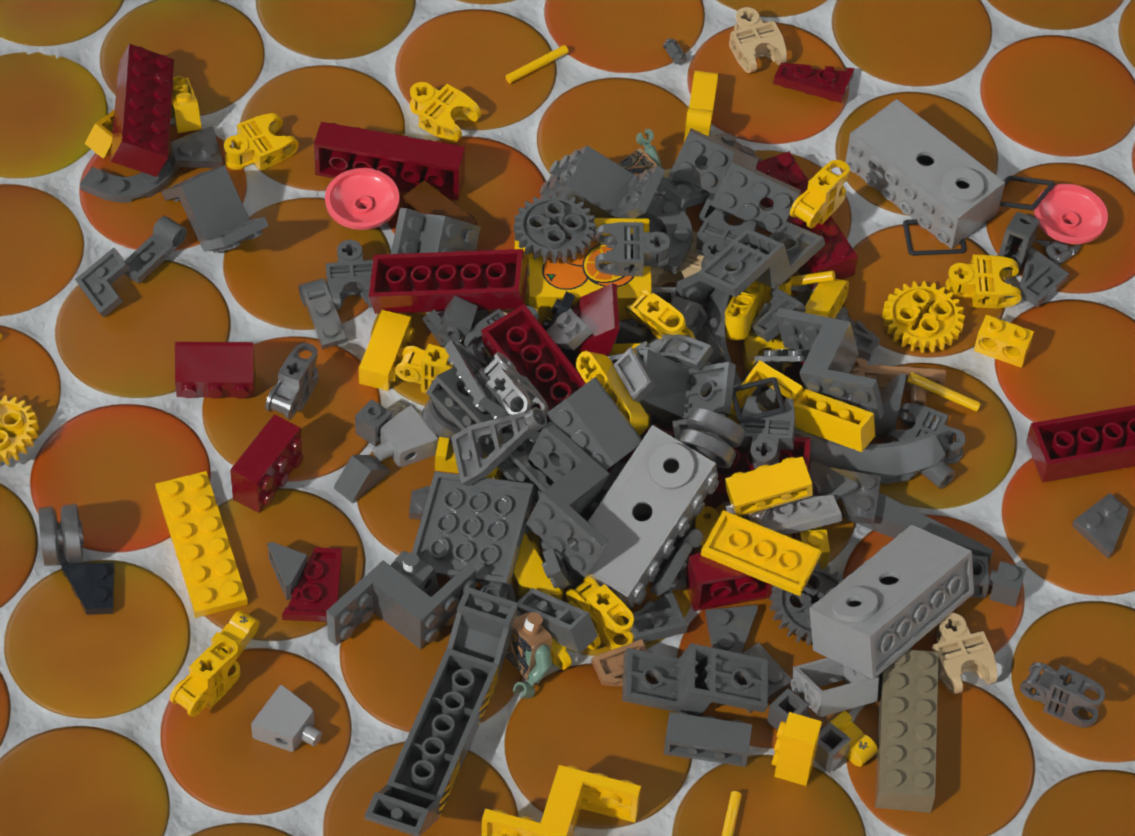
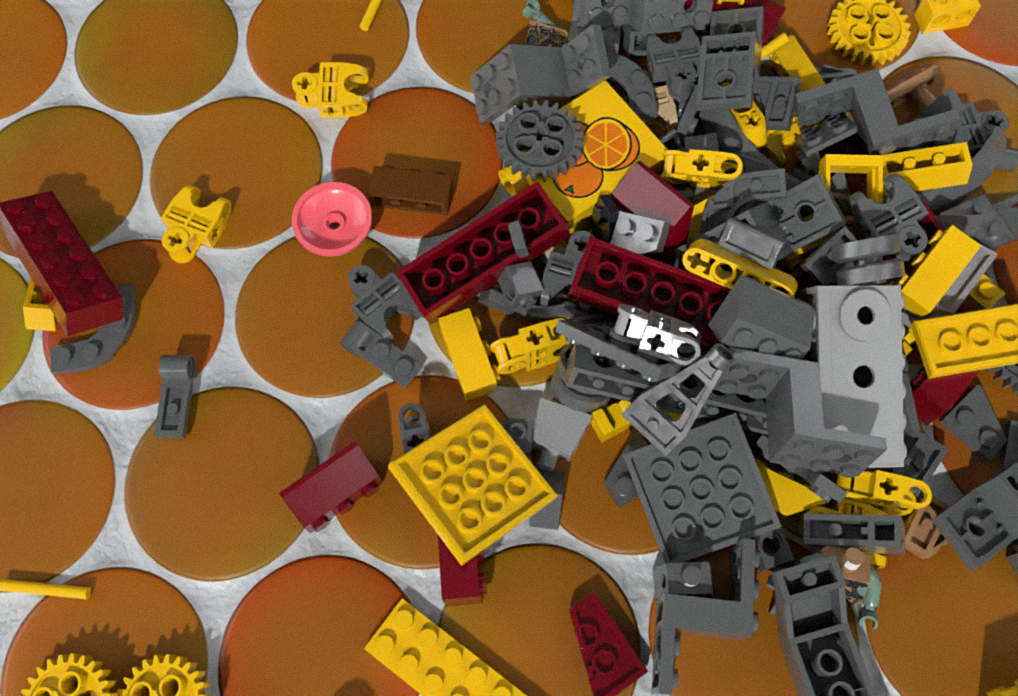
camera: 30 degrees left, 15 degrees up
dark grey plate [75,247,130,317] -> none
dark grey bracket [161,165,269,253] -> none
flat silver wing [169,127,223,168] -> none
yellow slope [171,76,202,133] -> none
dark grey slope [267,542,307,600] -> none
dark red brick [314,121,465,200] -> none
dark grey bracket [391,208,481,254] -> none
dark grey piece [595,222,670,276] -> none
black piece [732,377,786,423] -> none
yellow bar [907,372,980,412] -> none
none -> yellow tile [388,404,558,566]
none -> dark grey tile [508,220,529,258]

